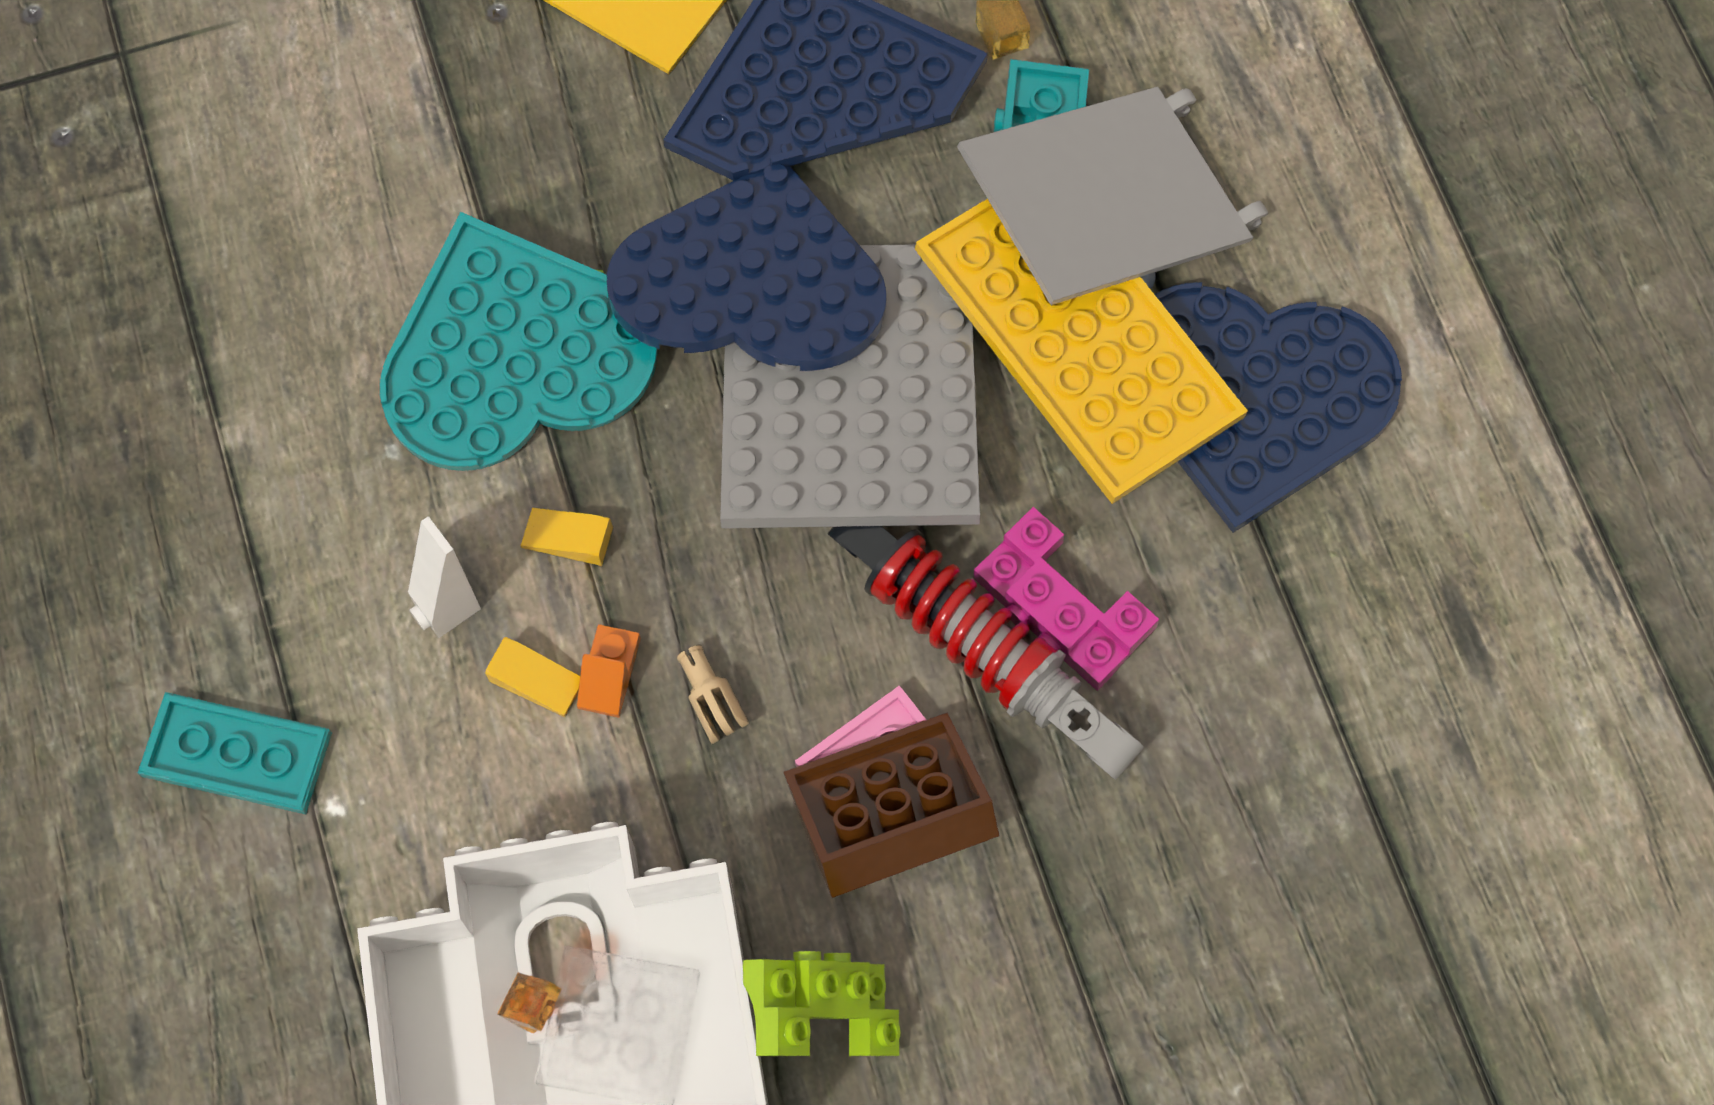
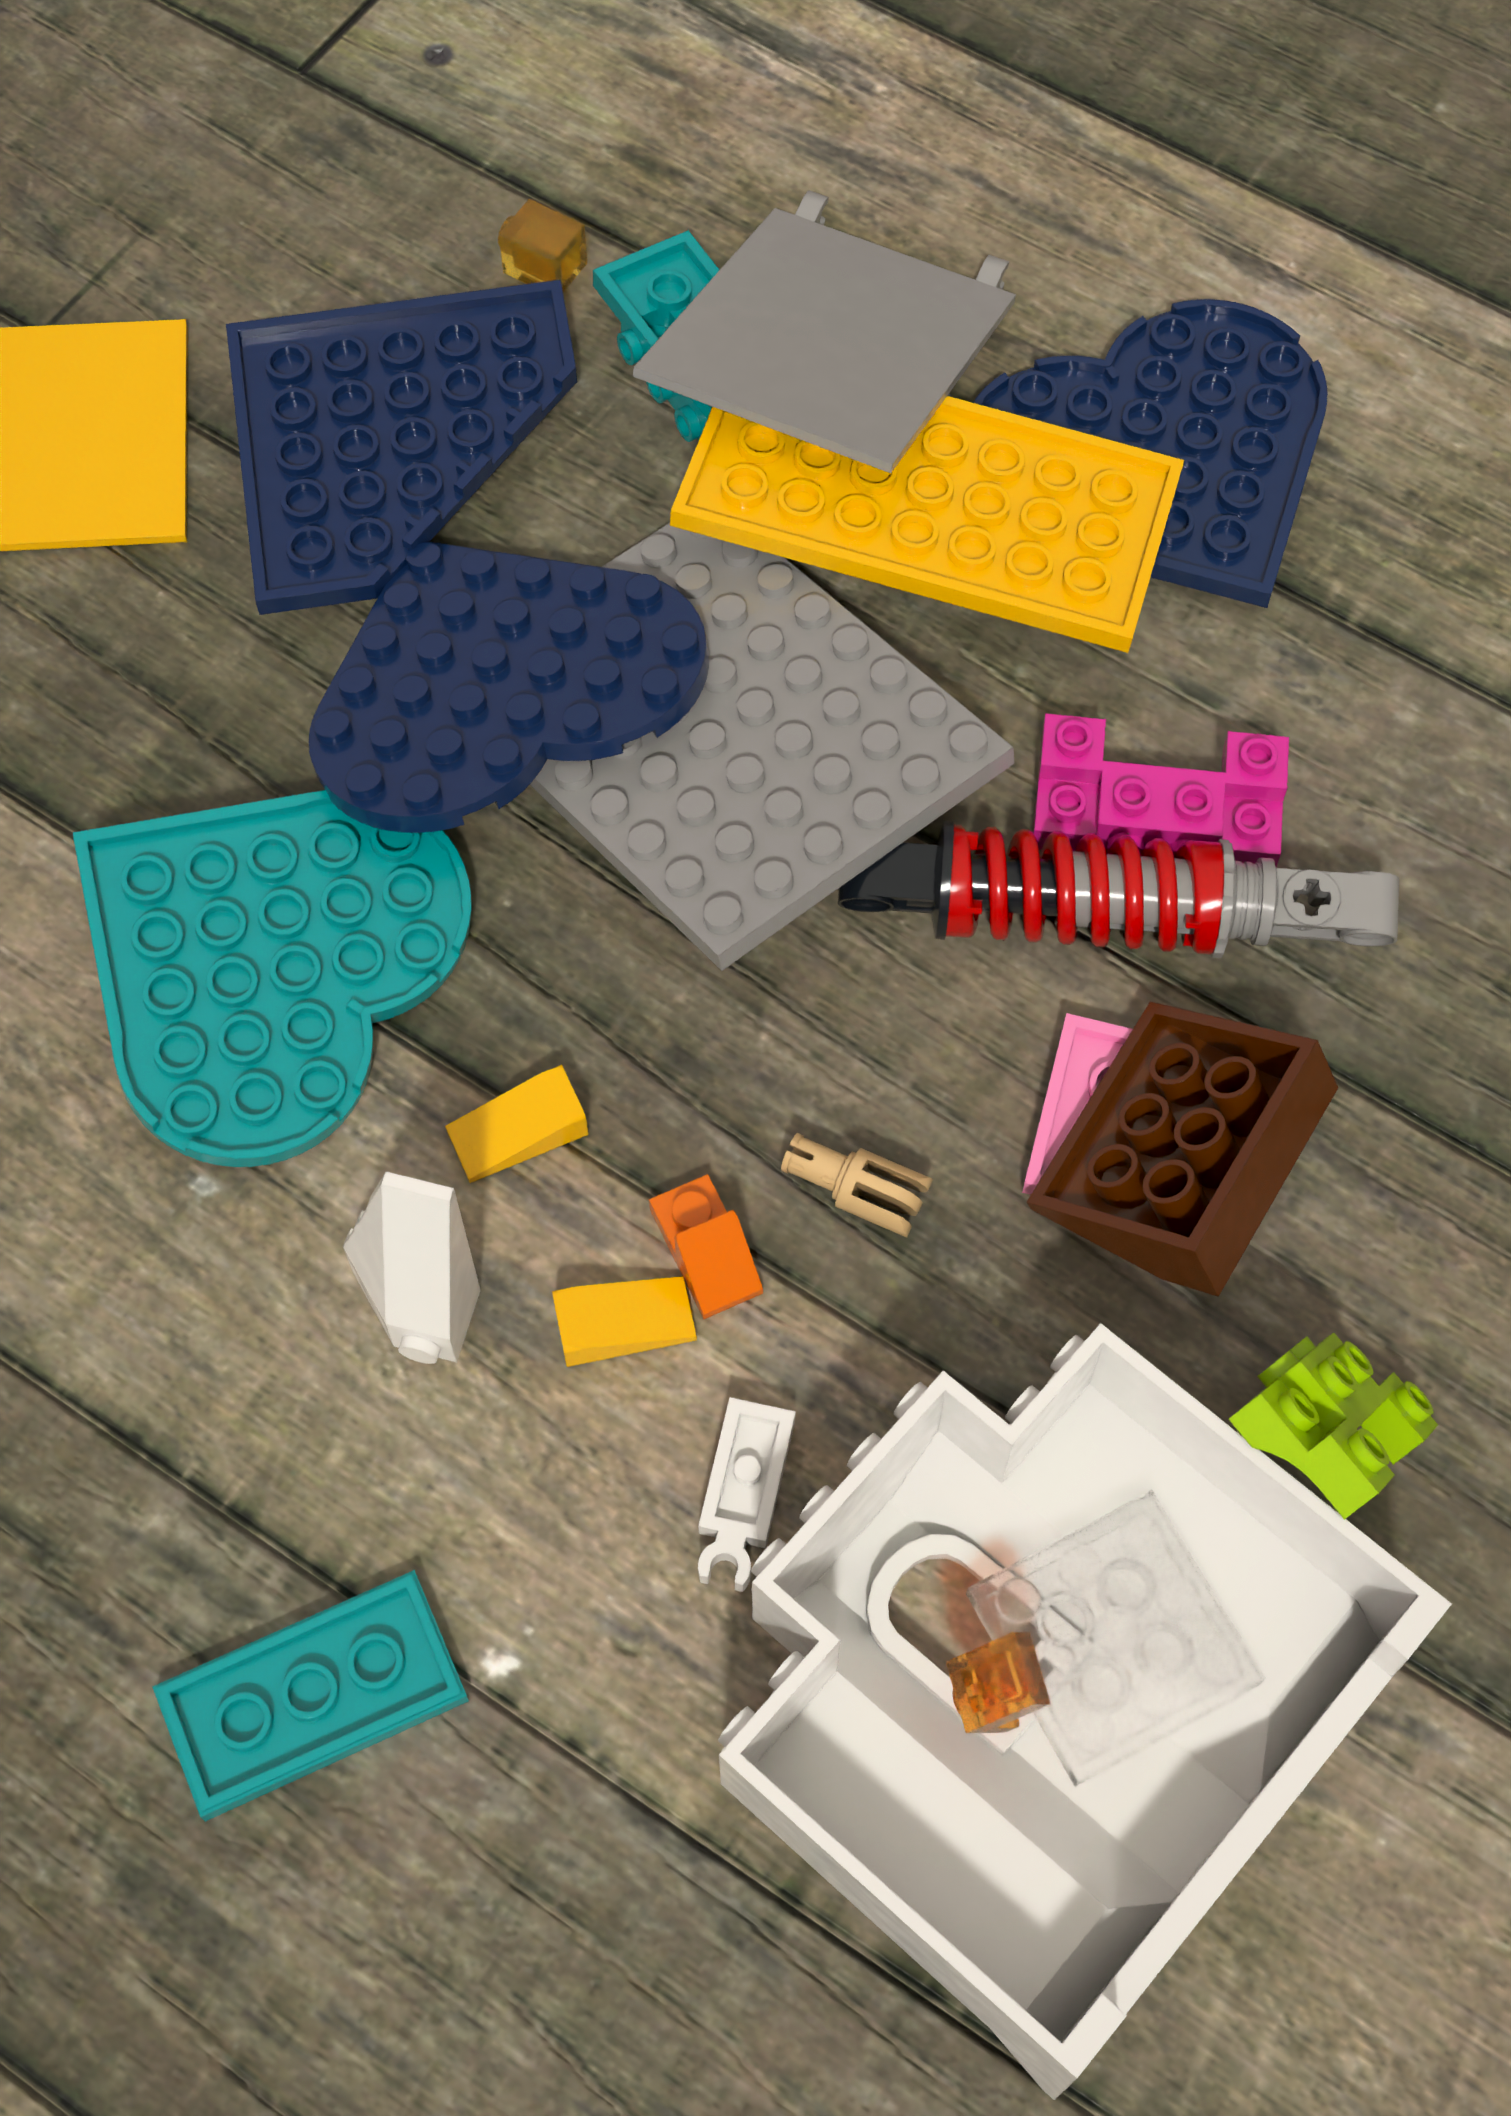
camera: 40 degrees left, 5 degrees down
none -> white plate [698,1397,796,1592]

